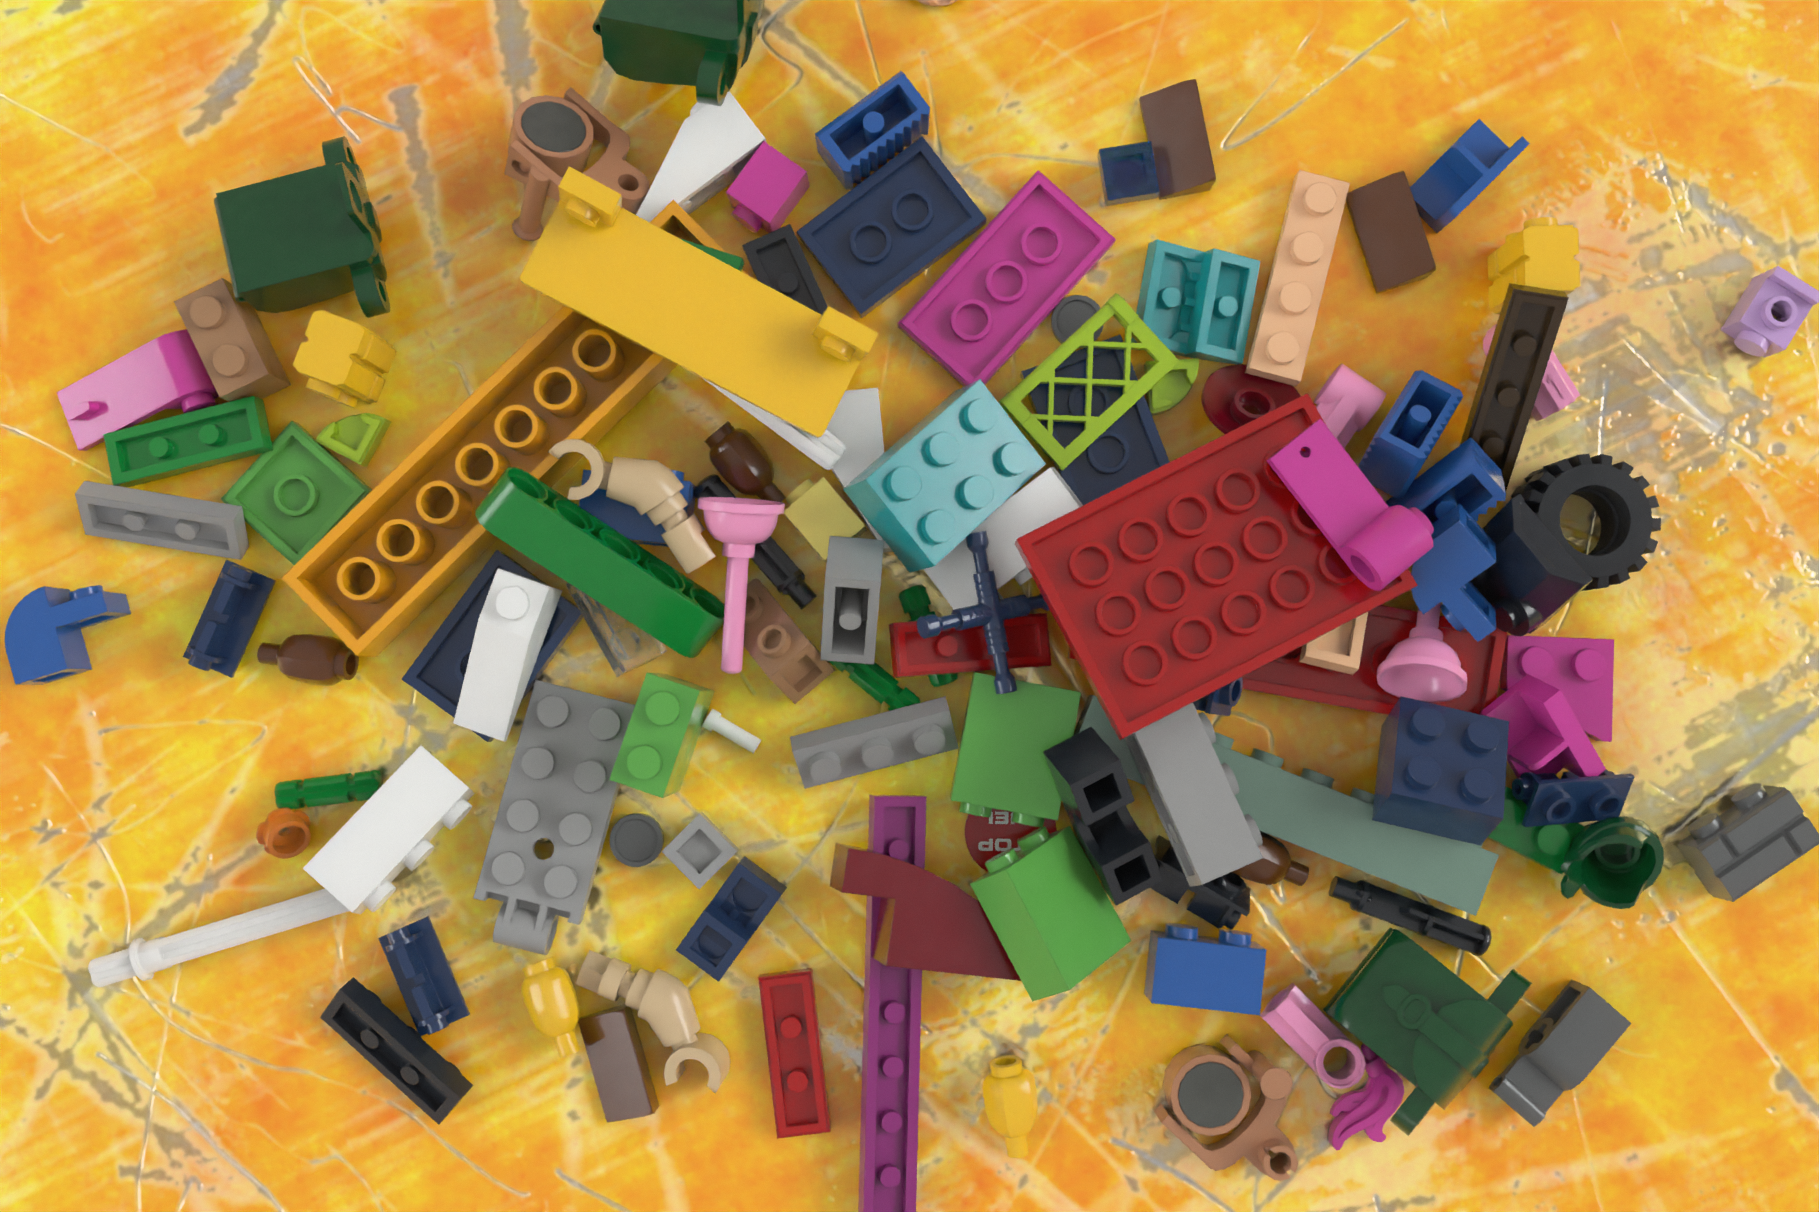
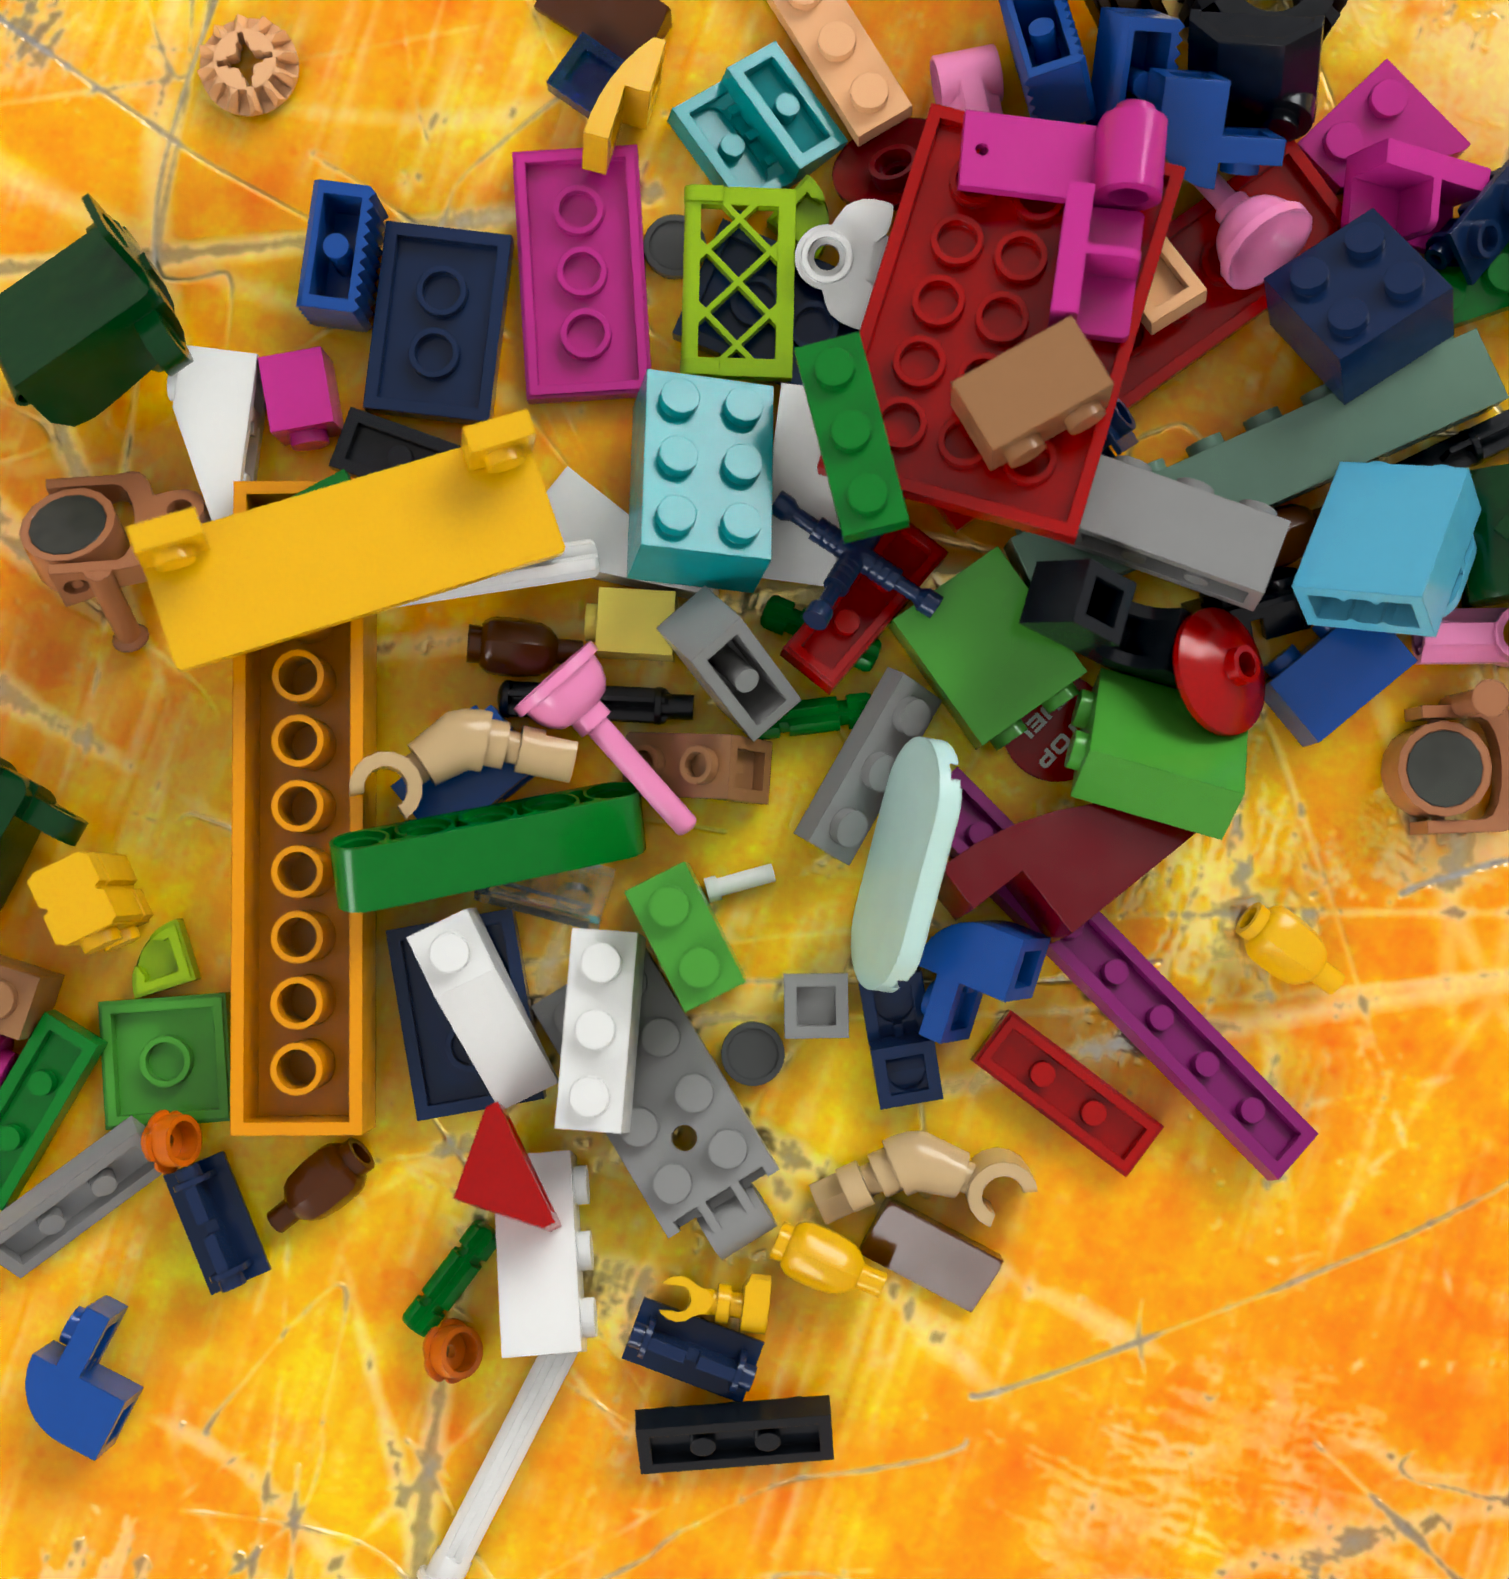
camera: 45 degrees left, 0 degrees up
none -> orange plate [141,1109,202,1174]
none -> red slope [453,1101,562,1232]
none -> white brick [555,928,646,1134]
none -> yellow slope [582,37,666,175]
none -> yellow piece [659,1273,772,1335]
none -> green plate [794,331,909,544]
none -> white plate [795,199,893,330]
none -> light aqua tile [851,736,962,993]
none -> blue brick [918,920,1051,1044]
none -> medium nougat brick [951,315,1114,471]
none -> dark pink panel [1048,180,1144,343]
none -> red dish [1173,607,1266,736]
none -> medium azure brick [1292,461,1481,637]

